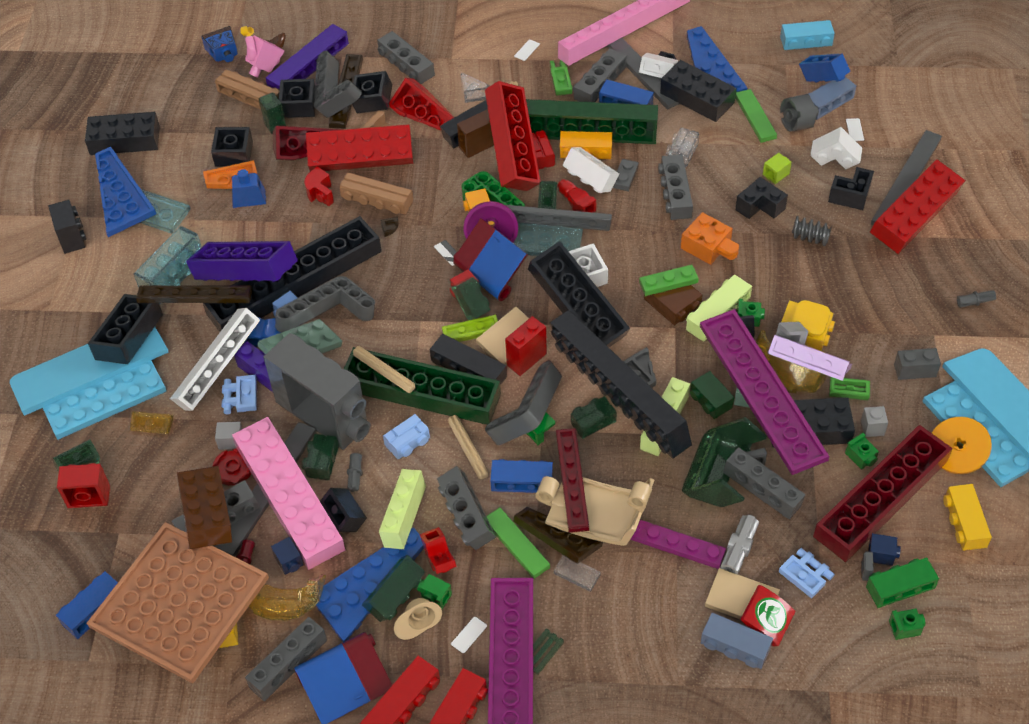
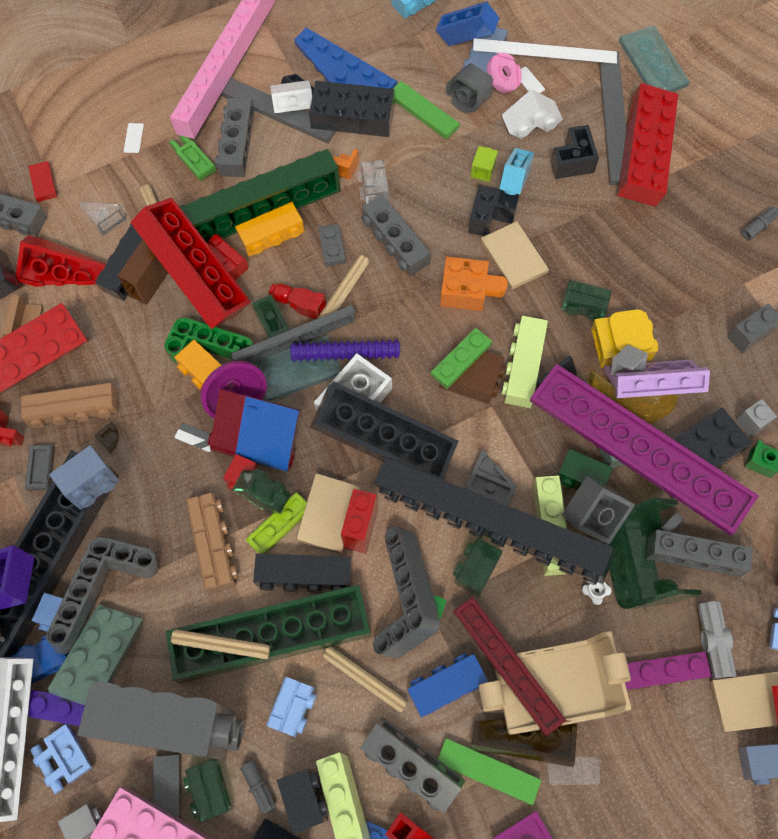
camera: 30 degrees left, 15 degrees up
white brick [563,147,619,193] -> none
blue brick [599,79,654,105] -> none
green brick [737,299,765,327] -> none
dark grey piece [792,216,832,246] -> none
bright green tile [829,377,870,400] -> none
none -> dark grey tile [25,445,55,491]
none -> red tile [28,161,57,202]
none -> sand blue brick [49,445,119,510]
none -> medium nougat brick [186,493,239,594]
none -> black brick [277,768,329,834]
none -> dark purple piece [290,339,400,362]
none -> tan axle [318,255,369,318]
none -> orange panel [333,149,359,180]
none -> white sticker [473,38,617,64]
none -> tan tile [480,221,549,290]
none -> bright pink tile [487,53,522,93]
none -> medium azure brick [499,148,535,195]
none -> clear green brick [561,280,612,321]
none -> dark grey brick [562,475,636,544]
none -> white plate [582,582,611,605]
none -> clear light blue tile [619,25,690,92]

